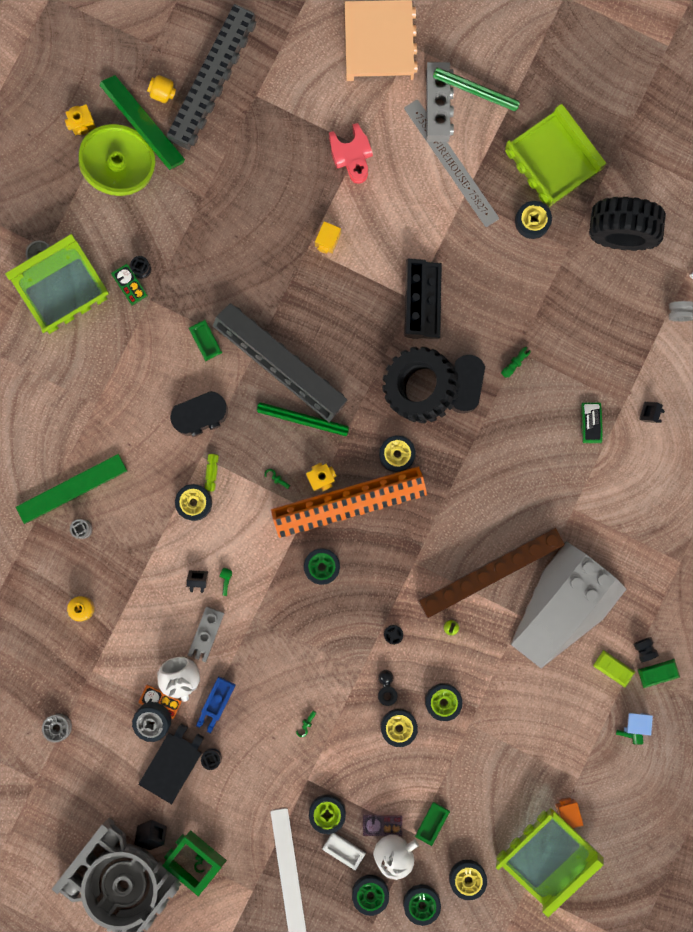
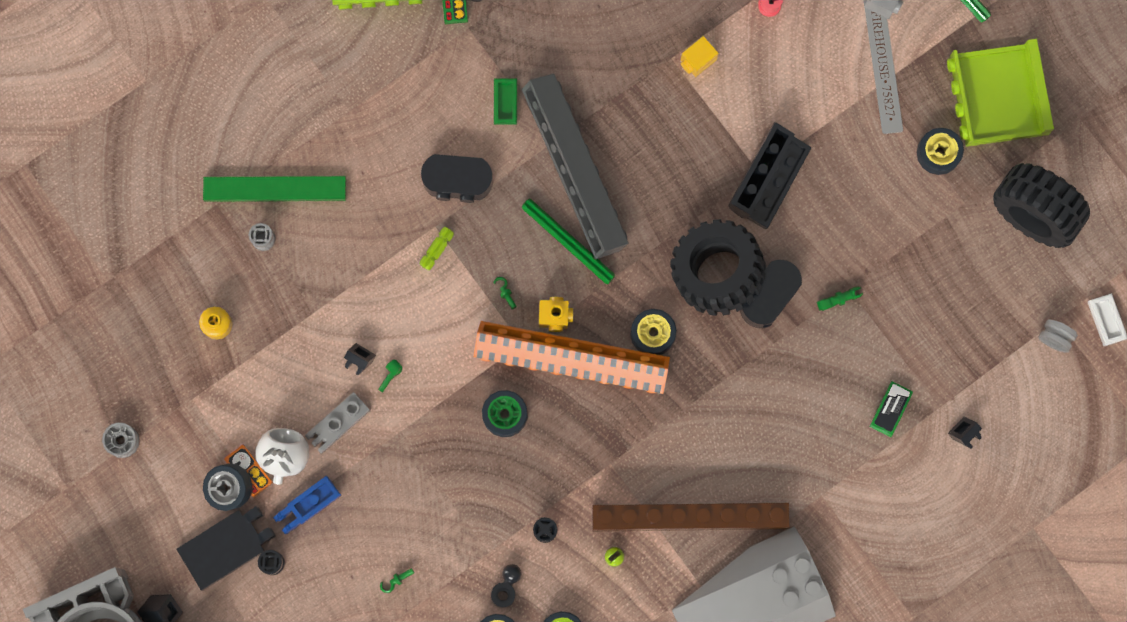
camera: 30 degrees right, 5 degrees down
wheel [175,484,212,521] -> none

